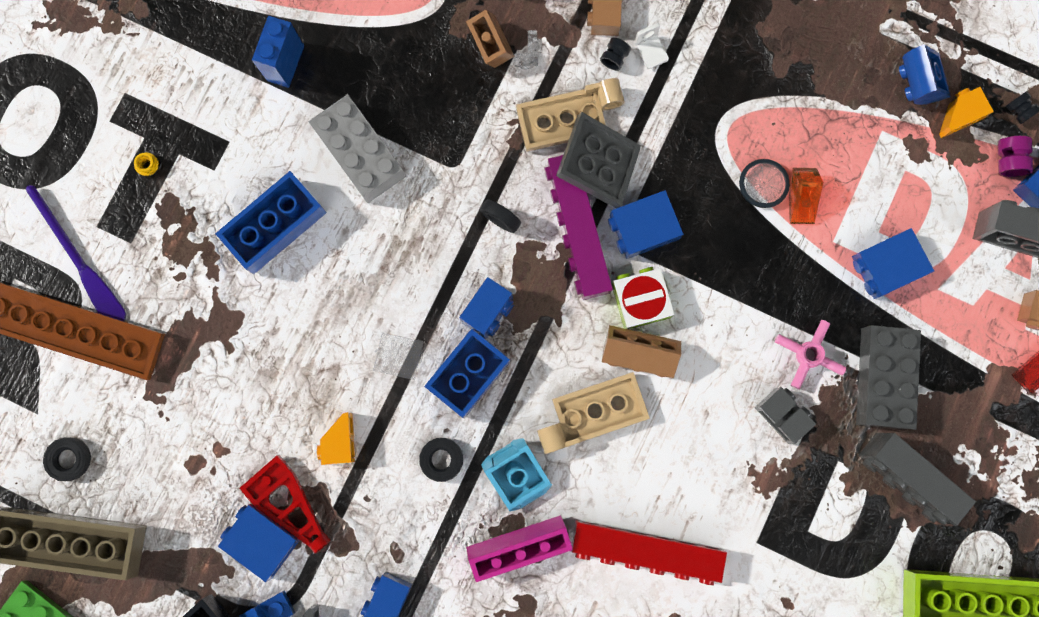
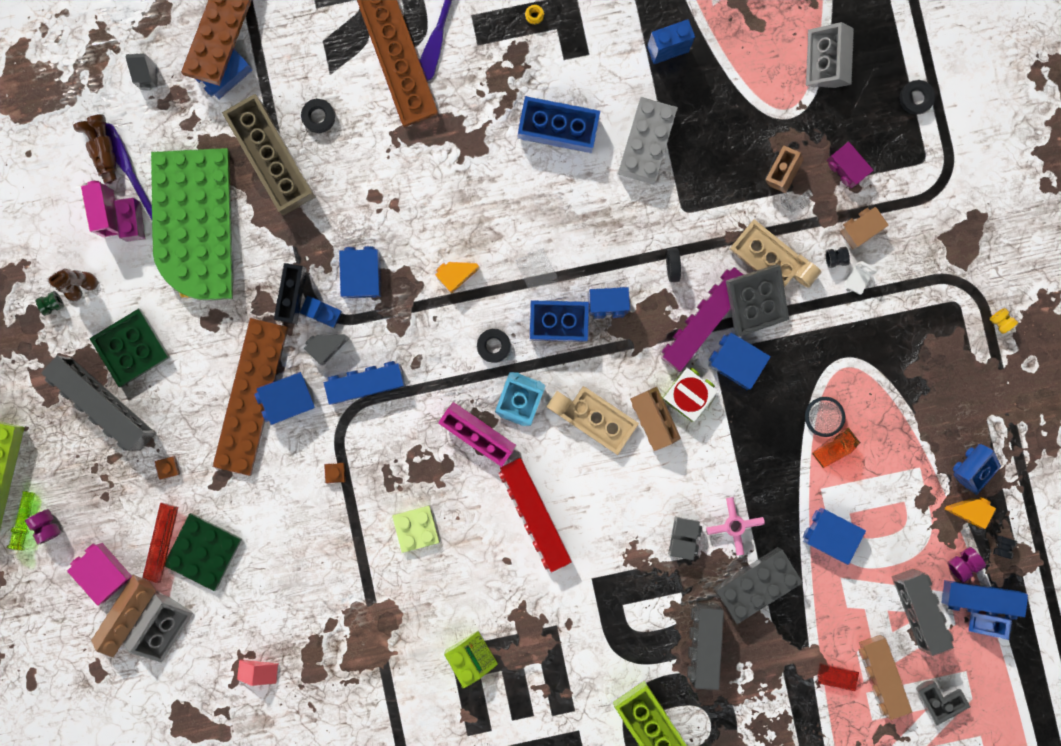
camera: 45 degrees right, 5 degrees up
red plate [239,455,331,554] -> none

